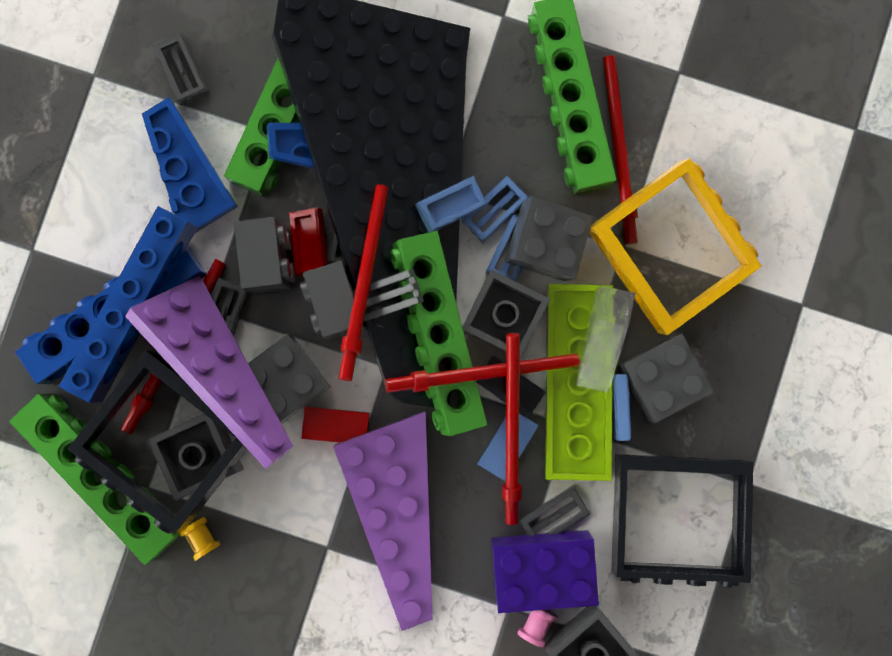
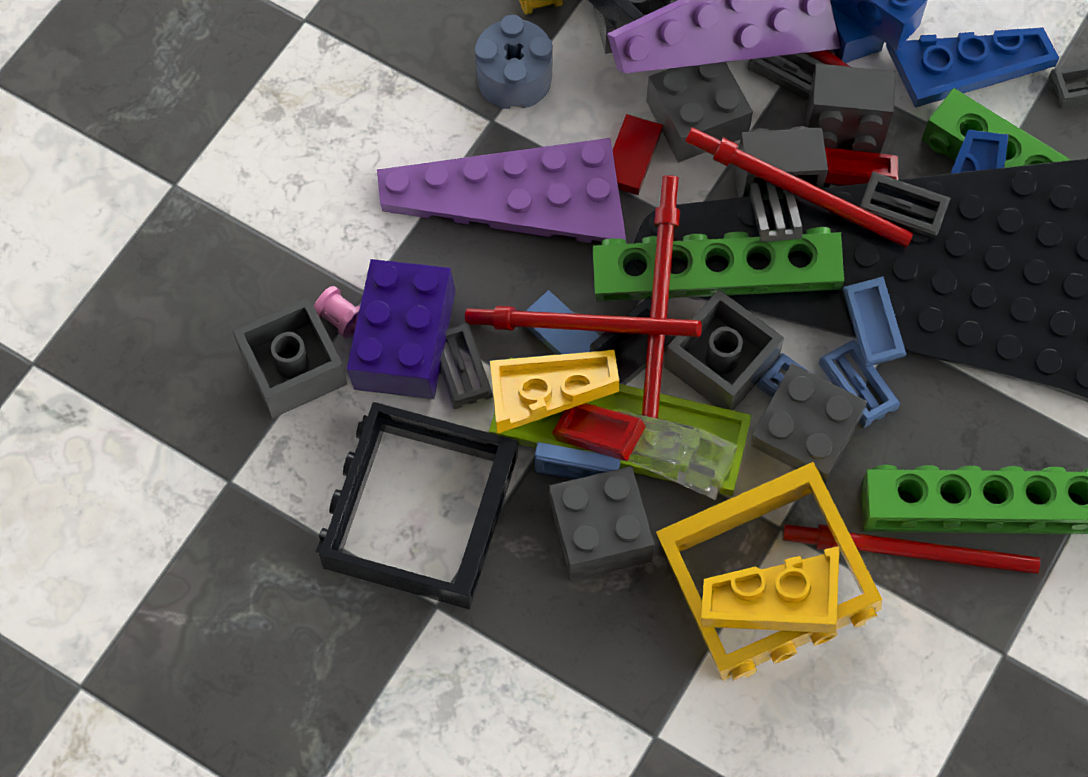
camera: 105 degrees right, 20 degrees down
none -> sand blue brick [475,15,553,109]
none -> yellow wing [490,350,619,434]
none -> red tile [552,403,646,462]
none -> yellow wing [701,546,839,633]
none -> dark grey tile [860,172,951,239]

